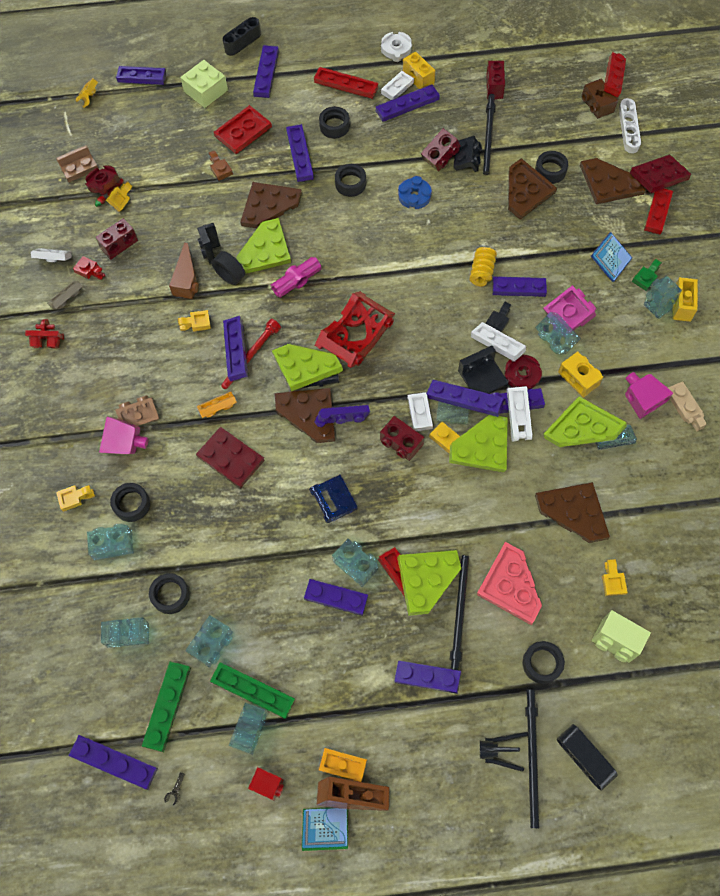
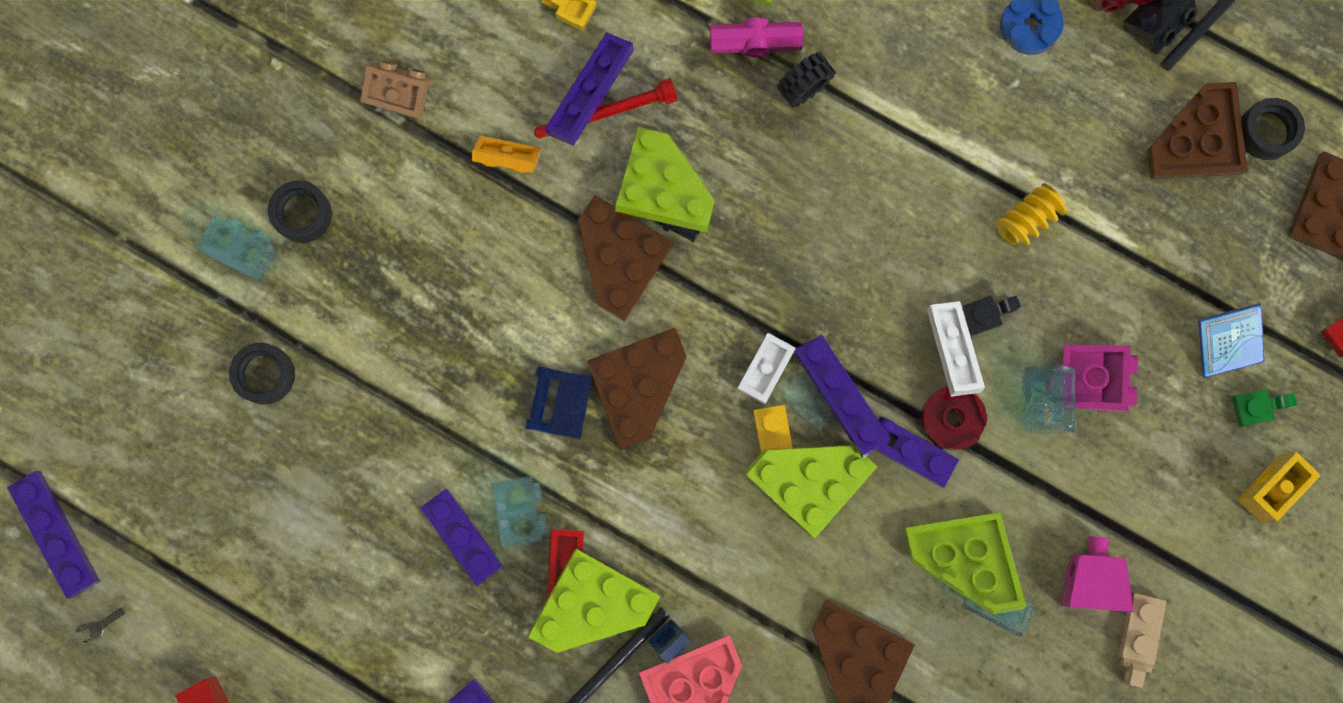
camera: 35 degrees right, 15 degrees up
yellow plate [56,485,95,512] -> none
dark pink torso [99,417,148,454] -> none
clear light blue brick [101,617,149,648] -> none
green plate [142,661,191,753] -> none
clear light blue brick [185,615,233,668] -> none
dark red plate [196,427,265,489] -> none
green plate [210,662,296,719] -> none
clear light blue brick [229,703,268,755] -> none
red fence [314,291,395,368] -> none
dark purple plate [315,405,370,427] -> none
dark red brick [380,416,425,461] -> none
black bracket [458,345,508,394] -> none
dark purple plate [492,276,547,297] -> none
white plate [507,386,532,442] -> none
yellow brick [558,351,603,398] -> none
clear light blue brick [643,275,682,319] -> none
none -> reddish brown plate [587,328,687,450]
none -> plate [648,619,691,664]
none -> black tyre [777,52,836,108]

